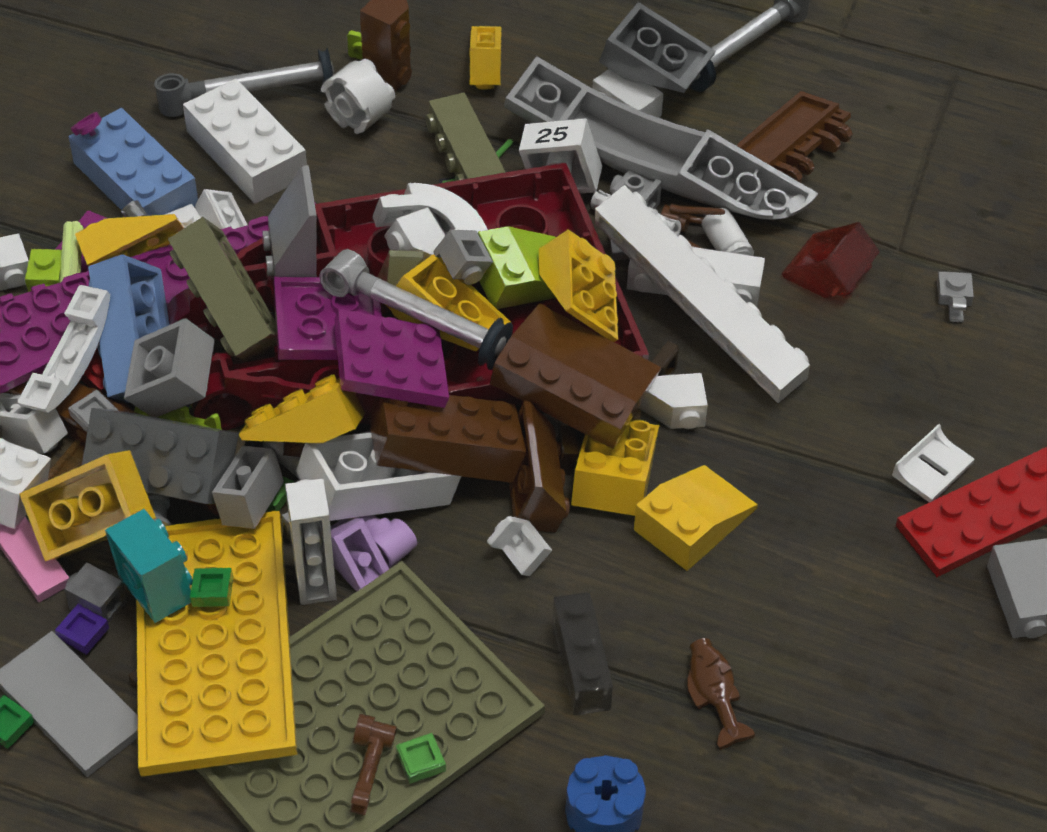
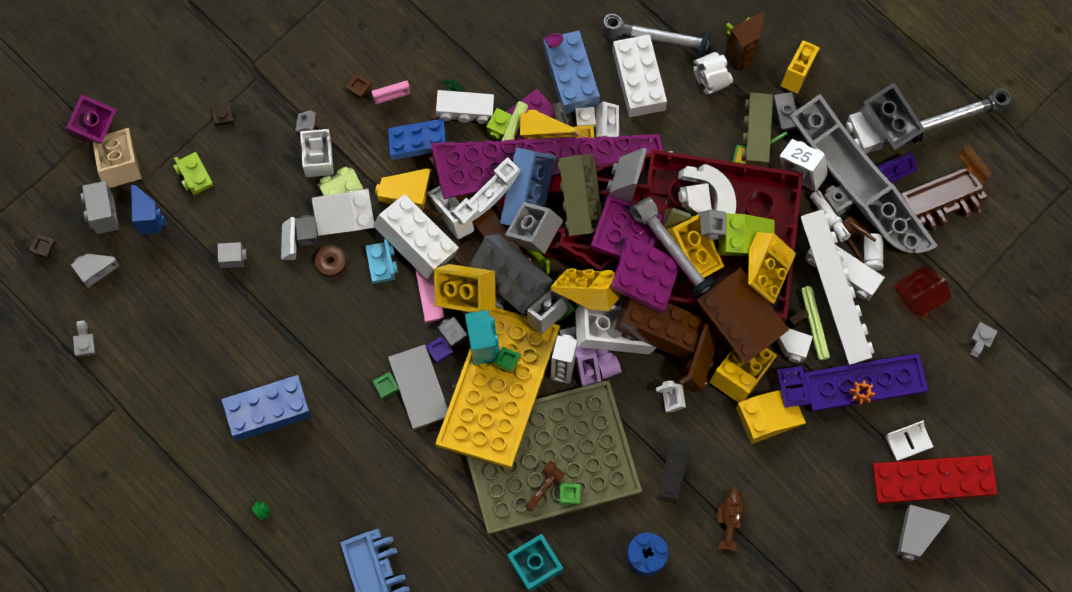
camera: 25 degrees right, 20 degrees up
light grey tile [68,390,118,432] -> none
none -> light grey plate [773,92,797,131]
none -> dark purple piece [776,366,811,408]
none -> yellowish green axle [801,286,830,360]
none -> dark purple plate [804,353,928,412]
none -> orange gear [849,380,875,406]
none -> dark purple plate [877,152,917,183]
none -> clear orange tile [959,145,992,184]

